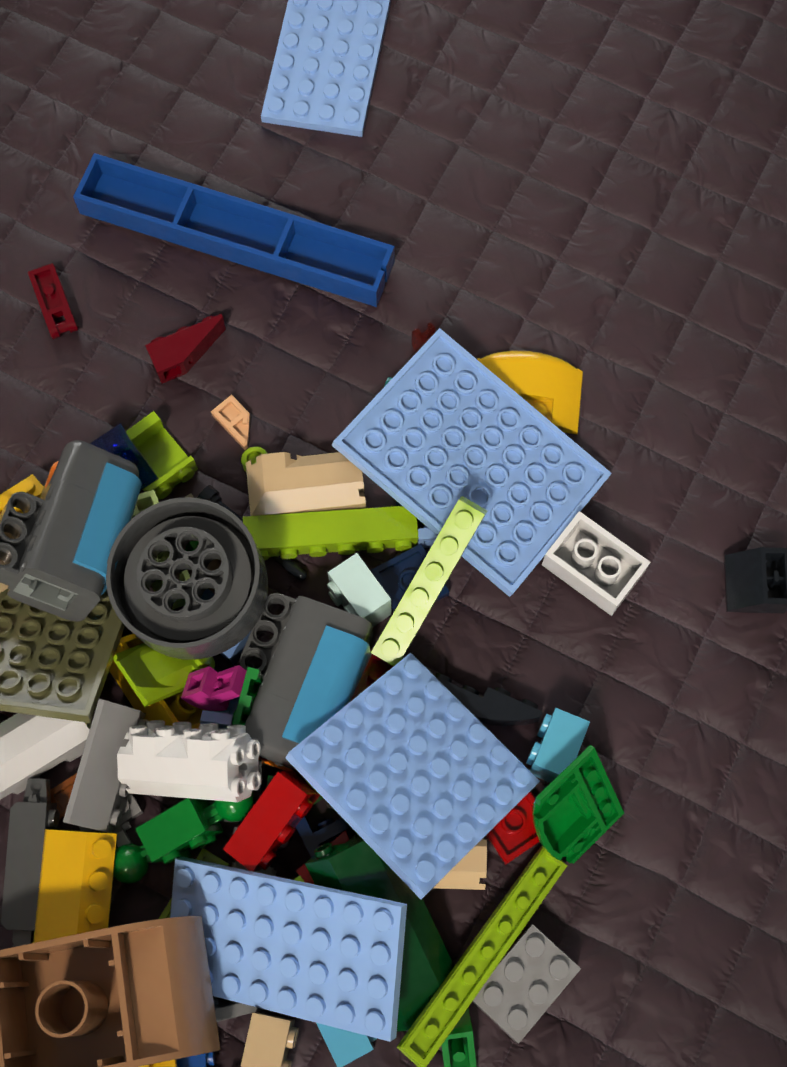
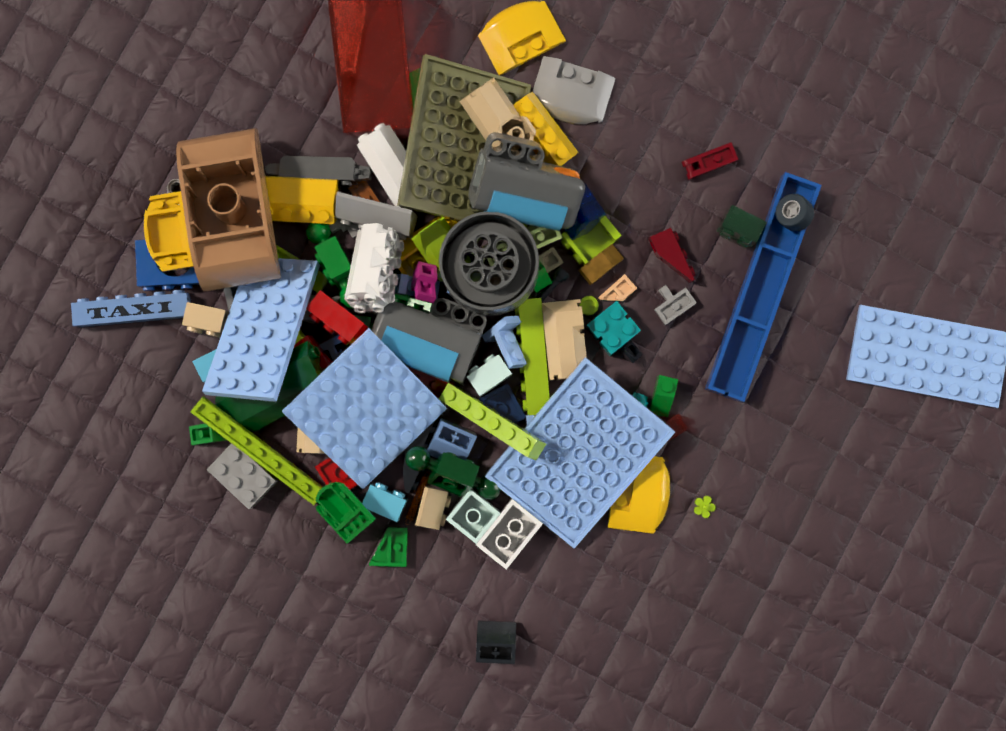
camera: 85 degrees right, 15 degrees up
none -> green wing [369,527,408,567]
none -> dark green brick [405,446,501,500]
none -> orange piece [406,472,429,525]
none -> tan slope [415,486,451,530]
none -> medium blue slope [427,418,477,460]
none -> light aqua brick [446,489,501,544]
none -> light blue bracket [482,316,527,369]
none -> pearl gold slope [578,244,624,285]
none -> teal piece [586,301,641,356]
none -> black slope [621,340,643,363]
none -> green slope [649,375,678,417]
none -> light grey plate [654,285,696,325]
none -> lime plant [694,496,715,518]
none -> clear green brick [716,205,767,248]
none -> black wheel [775,194,814,231]

